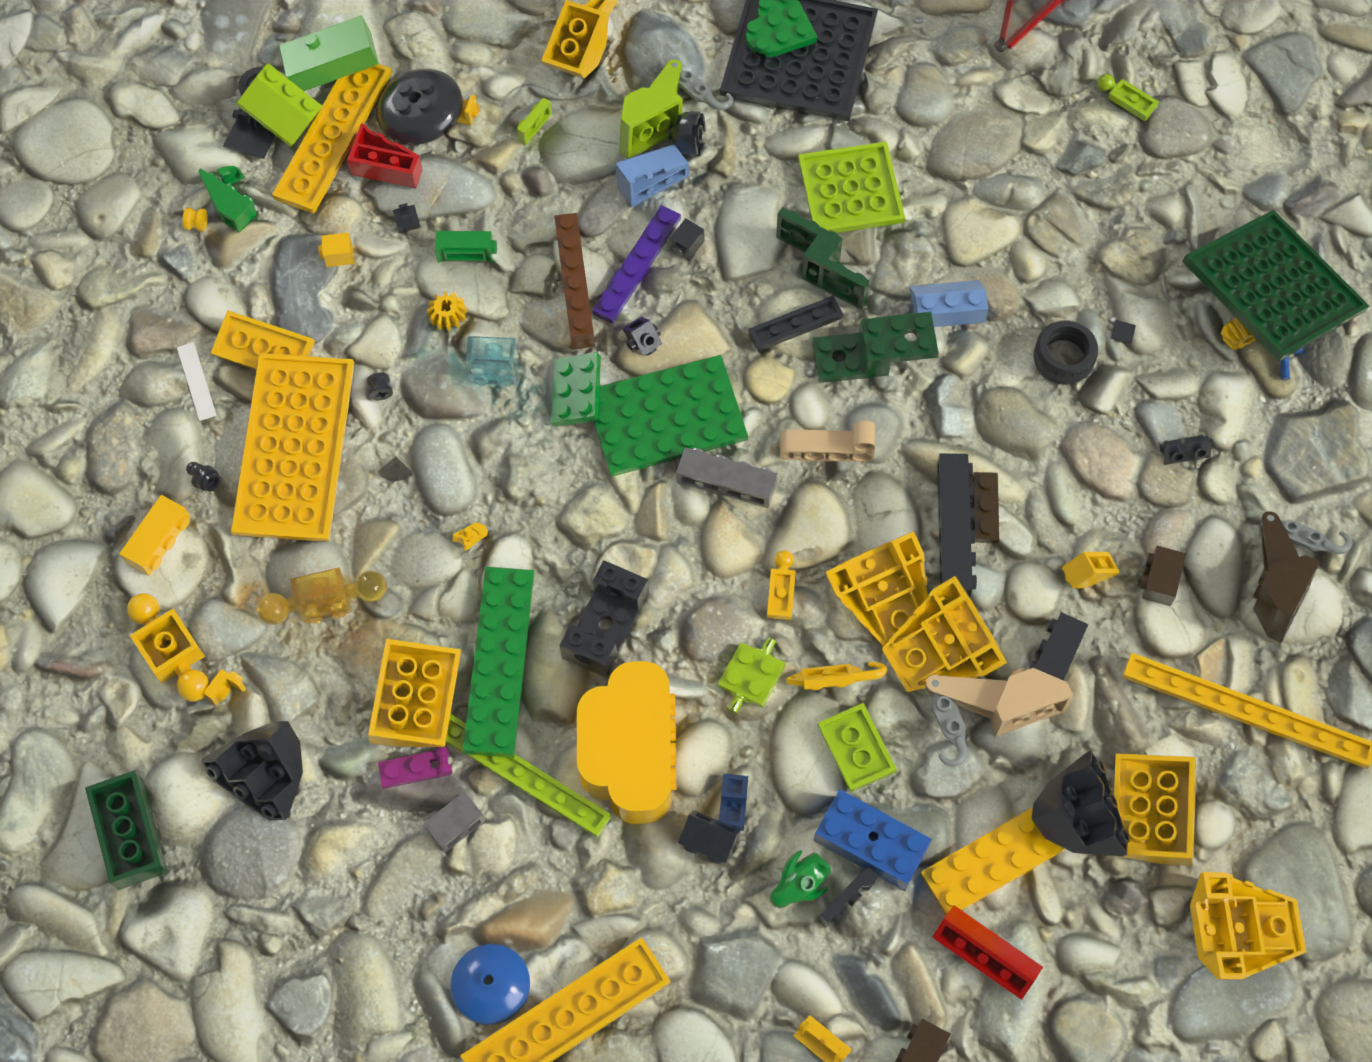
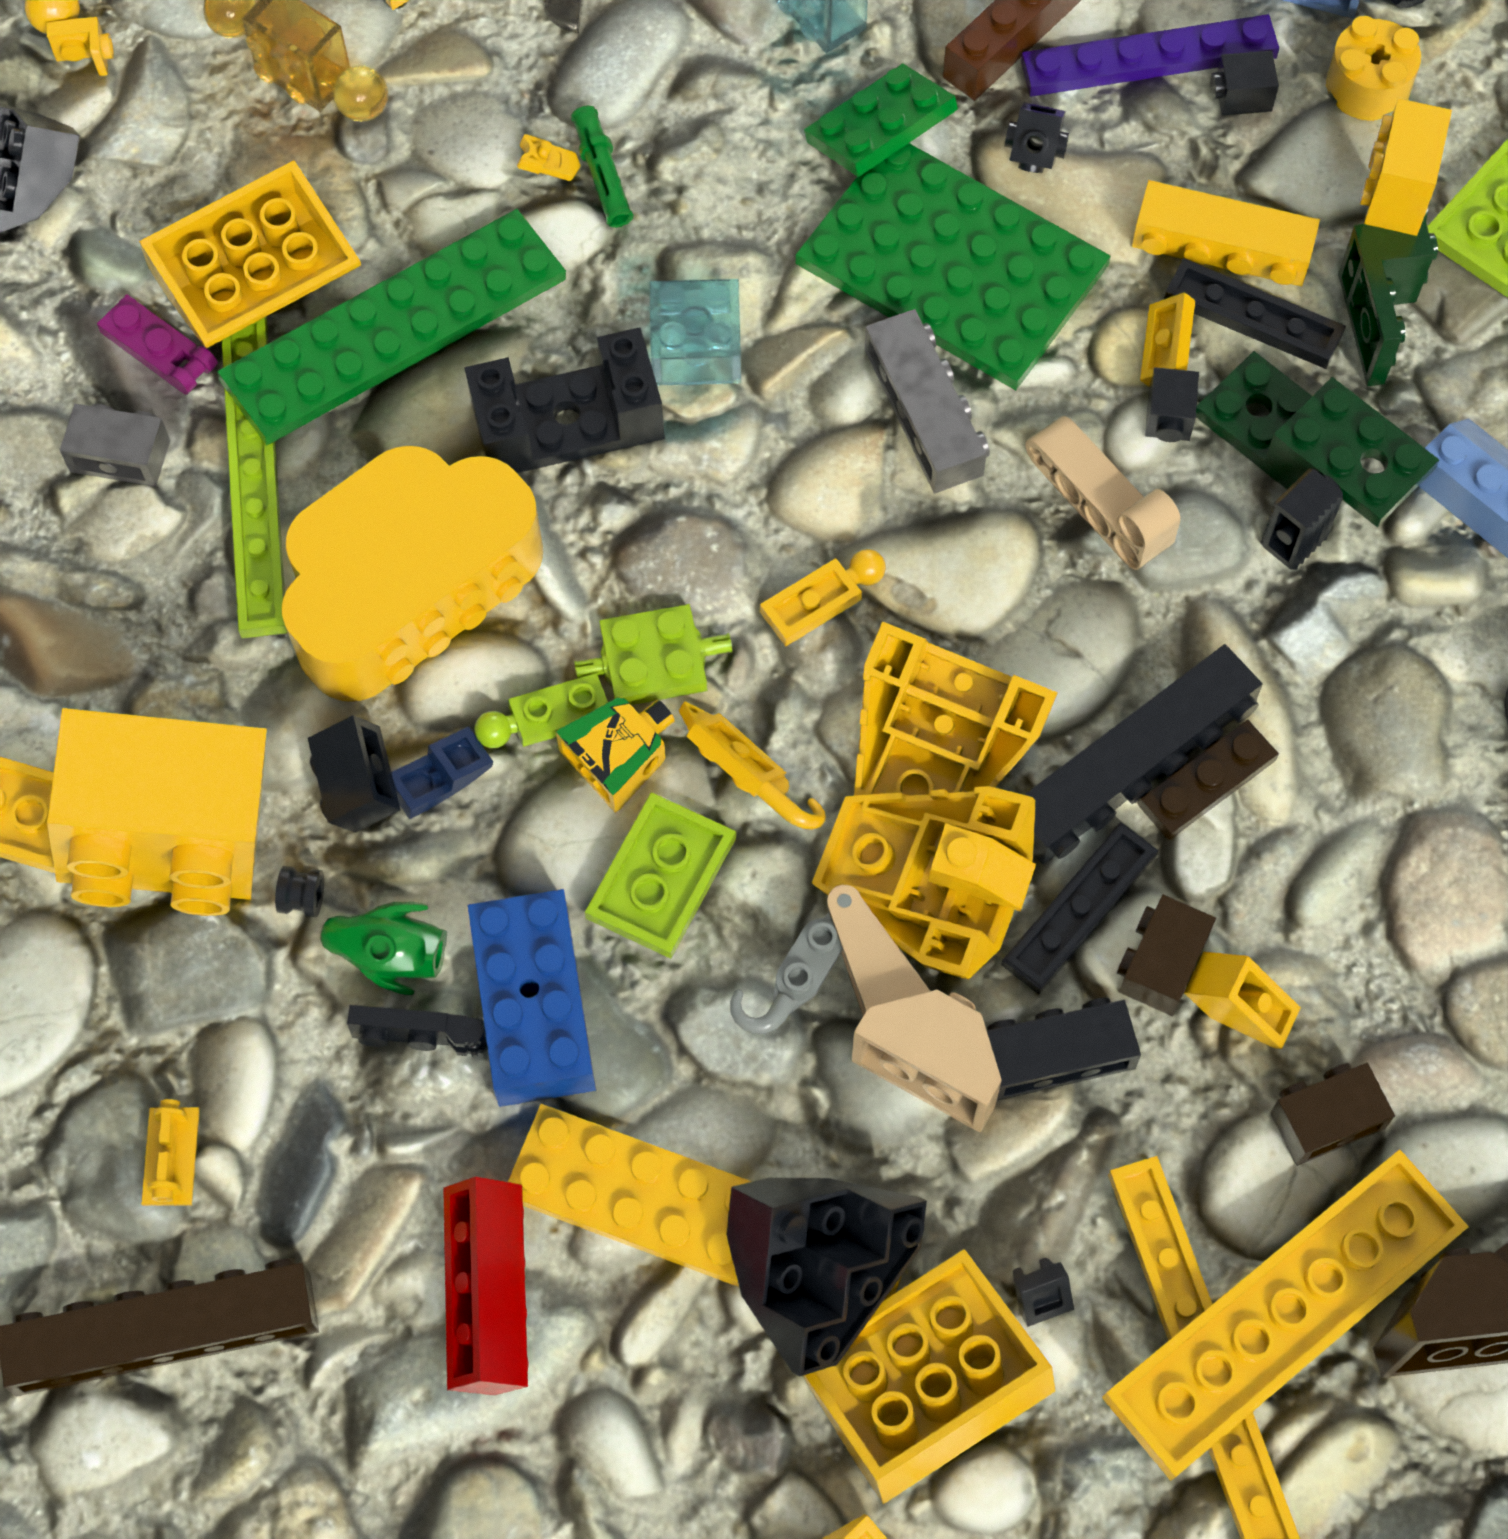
camera: 50 degrees right, 0 degrees up
none -> yellow brick [47,708,267,916]
none -> black wheel [275,866,324,917]
none -> lime plate [474,673,608,748]
none -> torso [556,697,675,813]
none -> green pin [571,105,634,228]
none -> clear light blue brick [650,279,741,386]
none -> yellow slope [928,823,1036,911]
none -> black tile [1001,822,1159,995]
none -> black tile [1013,1258,1074,1327]
none -> yellow plate [1102,1149,1469,1481]
none -> dark brown brick [1116,894,1216,1017]
none -> yellow brick [1132,180,1320,287]
none -> yellow plate [1140,292,1195,387]
none -> black brick [1145,367,1199,442]
none -> black brick [1260,468,1343,570]
none -> yellow brick [1326,16,1421,121]
none -> yellow brick [1360,98,1452,236]

